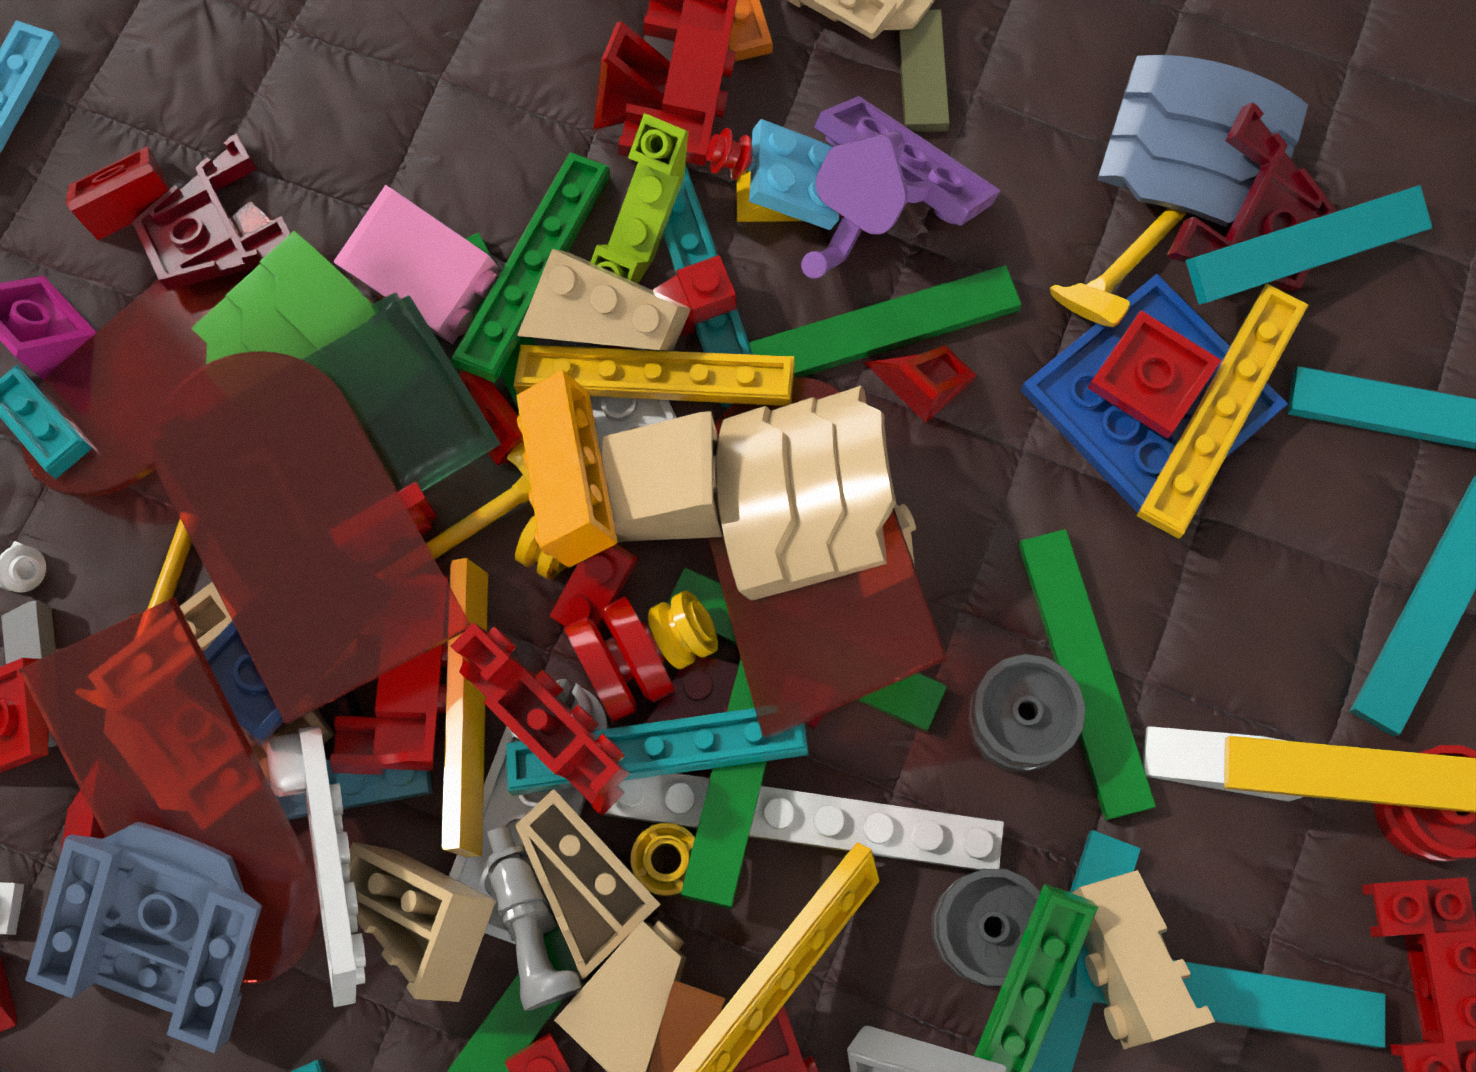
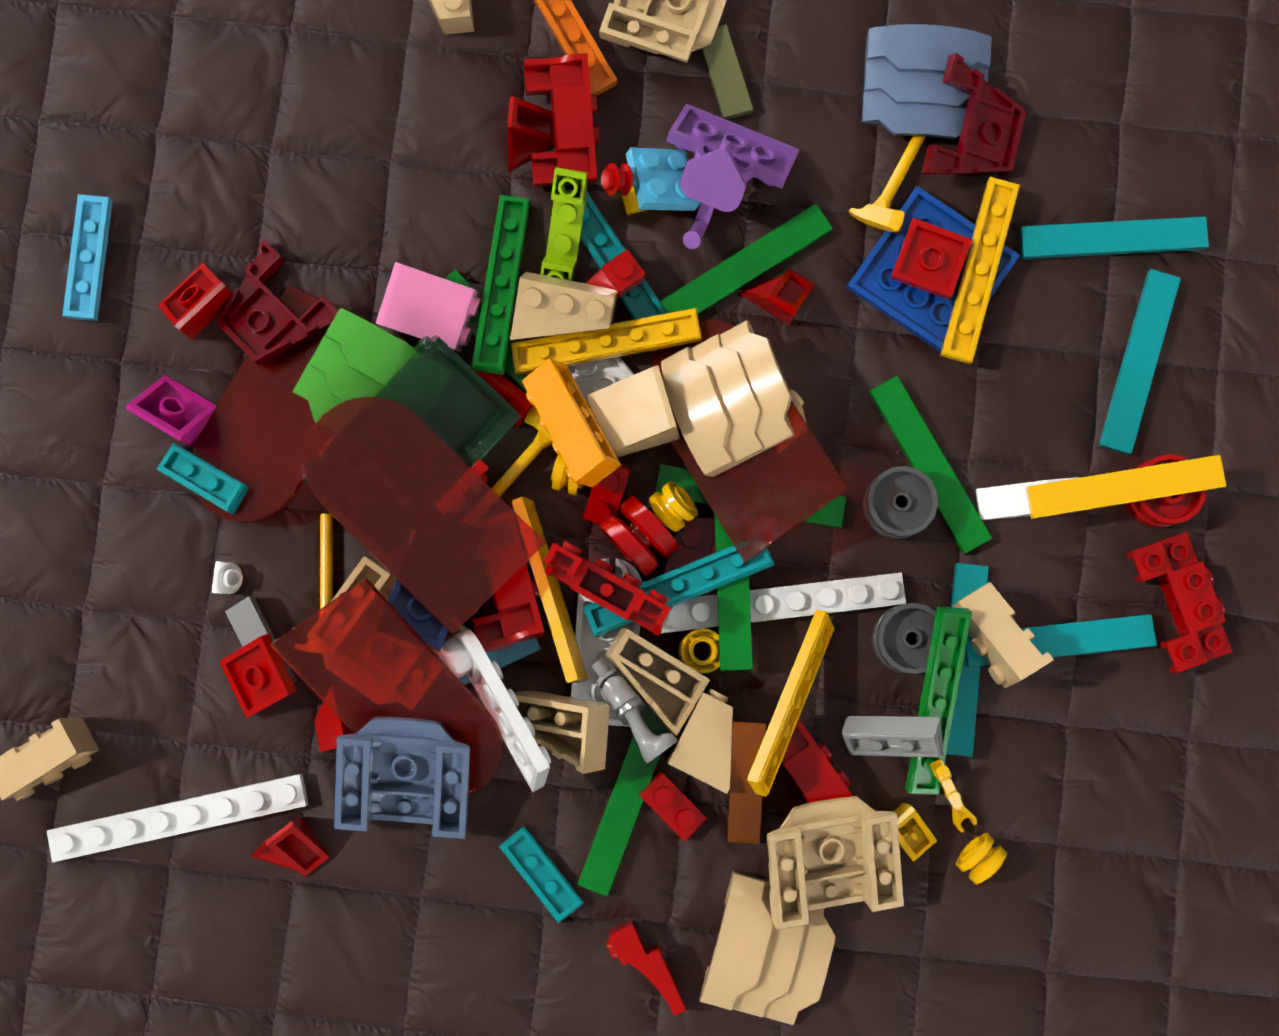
camera: 20 degrees left, 10 degrees up
teal tile [1185,185,1432,305] -> none

